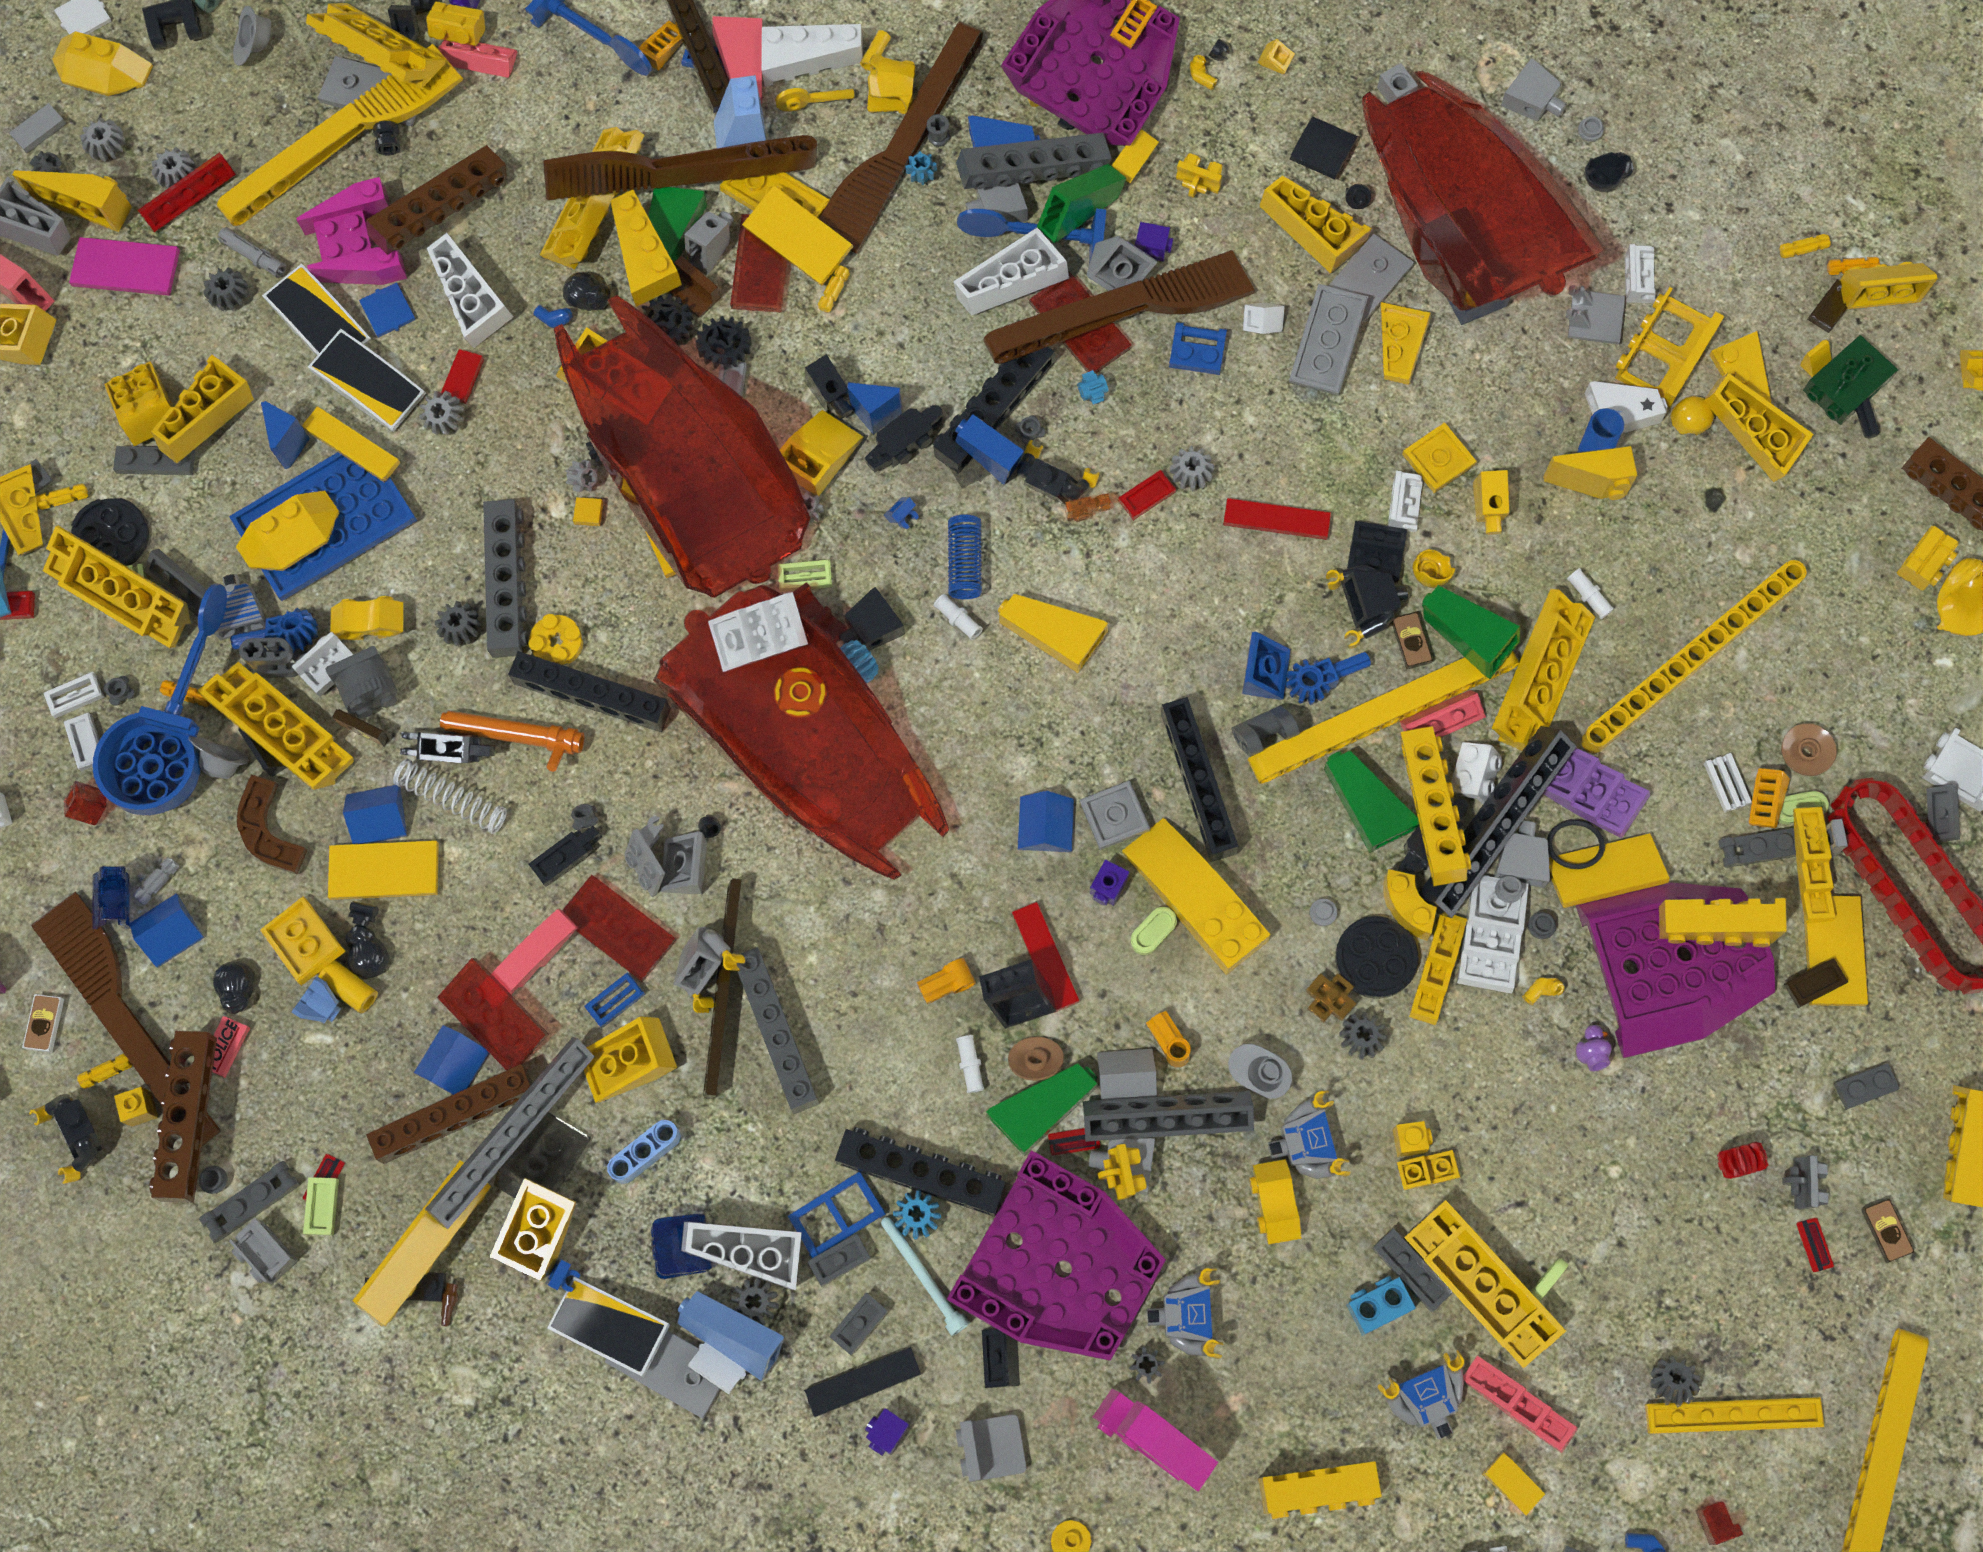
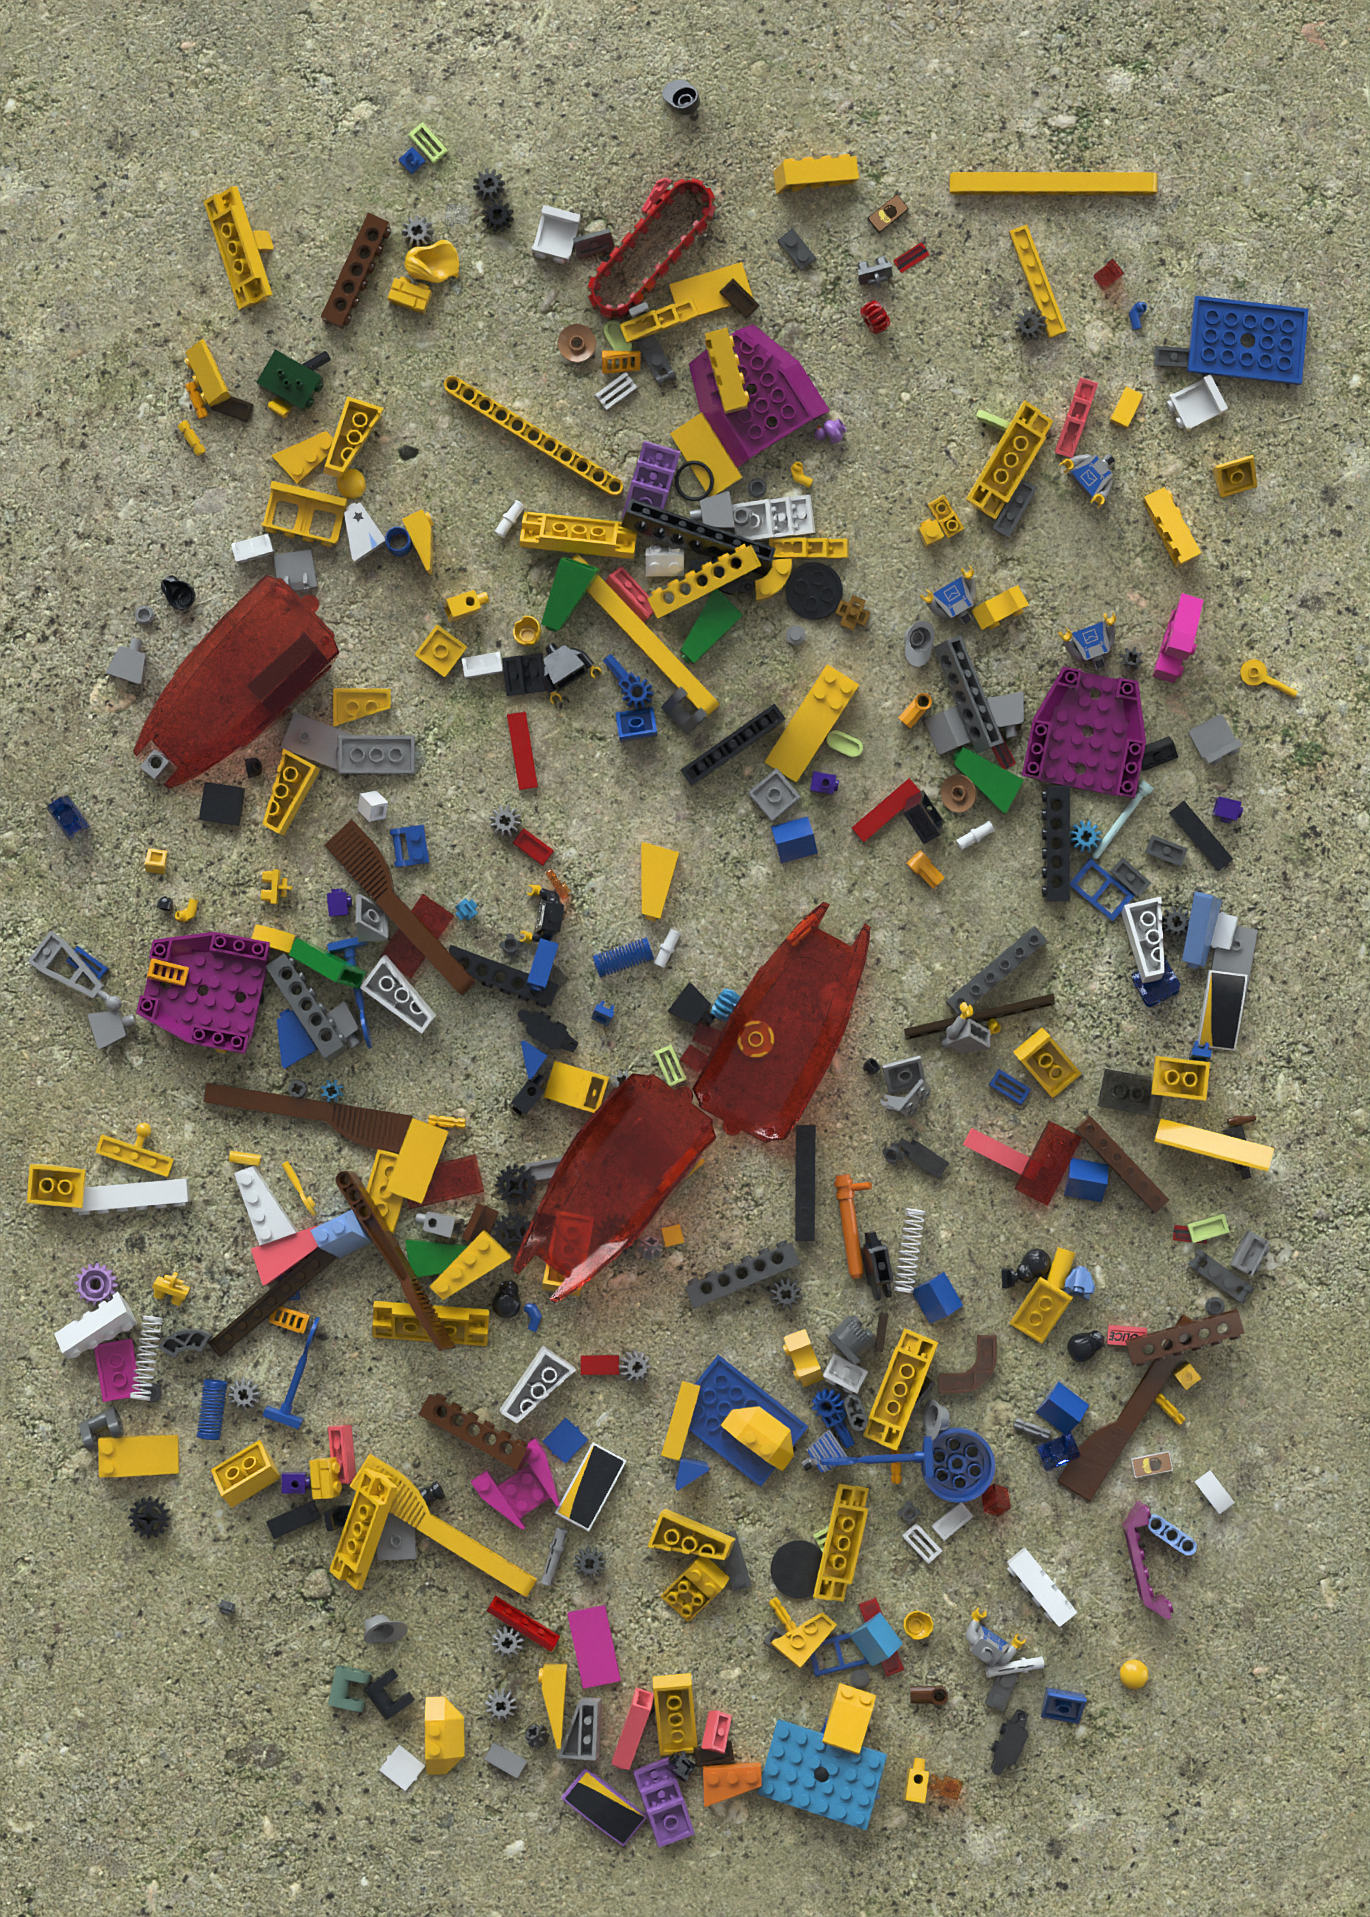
camera: 115 degrees left, 15 degrees up
black torso [29,1094,102,1184] -> none
dark grey plate [144,548,207,617] -> none
black slope [308,329,426,432] -> none
yellow tile [328,841,439,900] -> none
dark grey plate [425,1037,595,1229] -> none
yellow plate [529,614,583,665] -> none
clear red tile [562,875,676,982] -> none
light blue beam [607,1120,681,1184] -> none
white slope [708,592,808,672] -> none
yellow piece [867,53,915,114] -> none
yellow hips [1097,1144,1147,1200] -> none
dark grey gear [1339,1012,1387,1060] -> none
dark azure brick [1346,1276,1416,1336] -> none
tile [1391,612,1433,670] -> none

